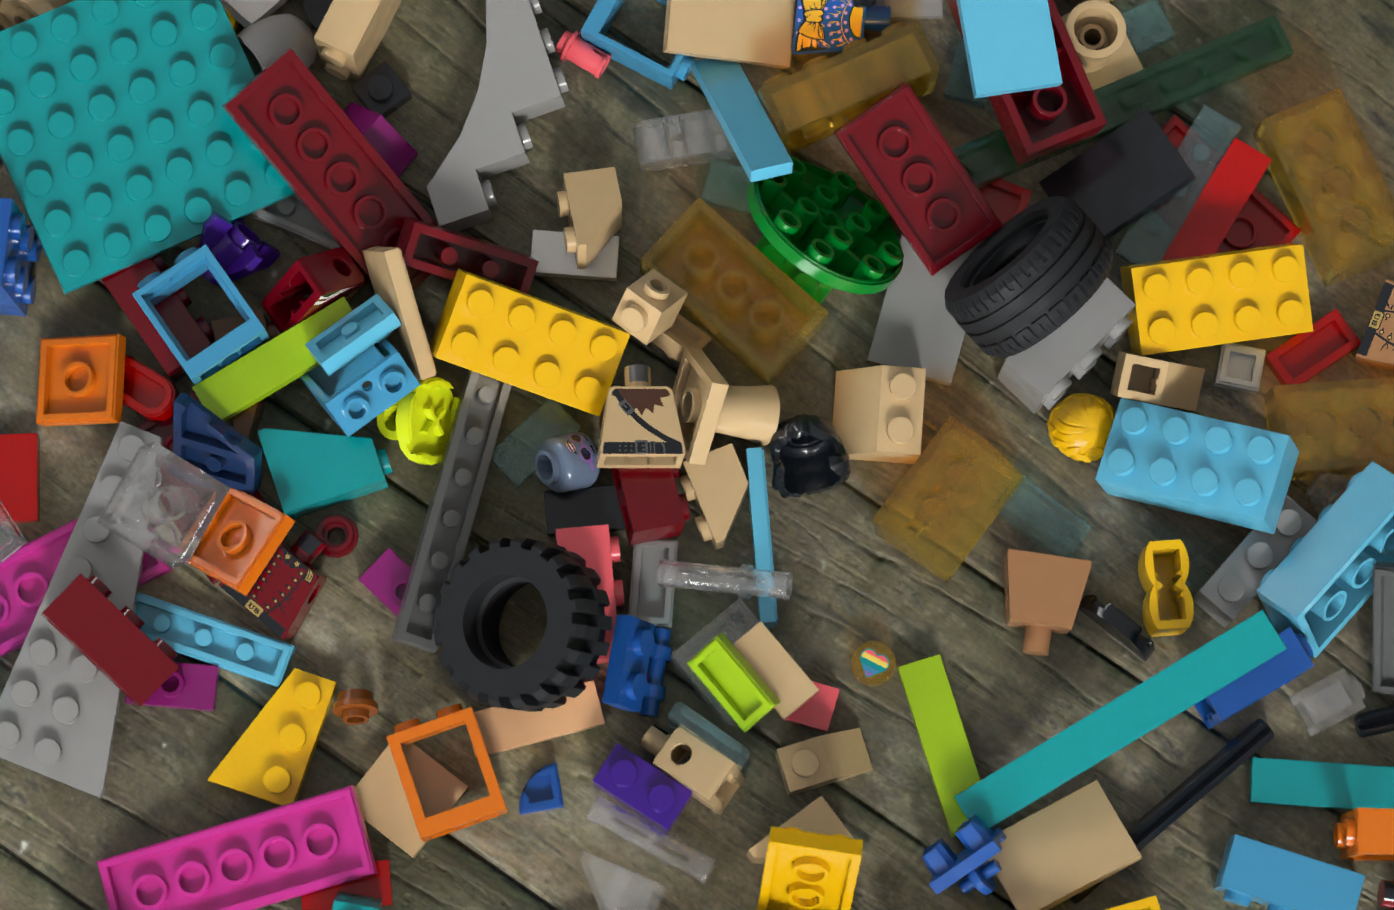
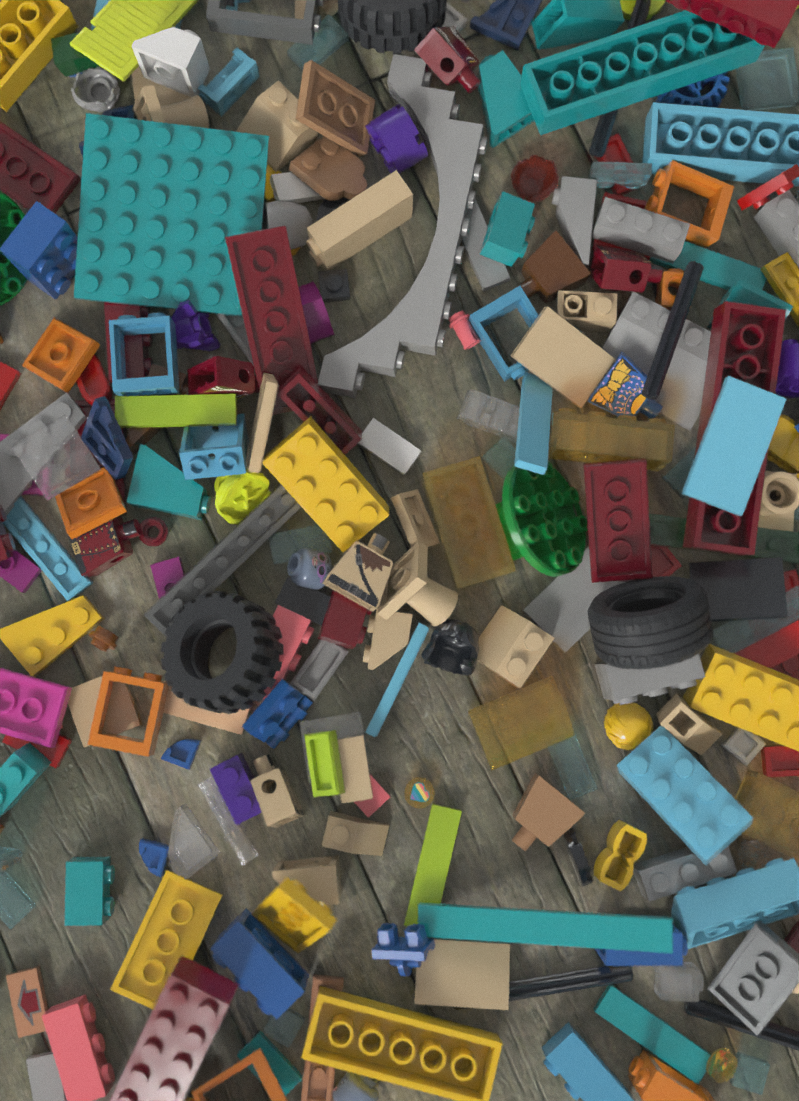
camera: 30 degrees right, 5 degrees up
medium azure plate [305,294,402,376] -> none
tan slope [556,167,622,269] -> none
tan brick [611,269,688,345] -> none
clear pin [656,558,793,601] -> none
clear light blue tile [668,701,751,773] -> none

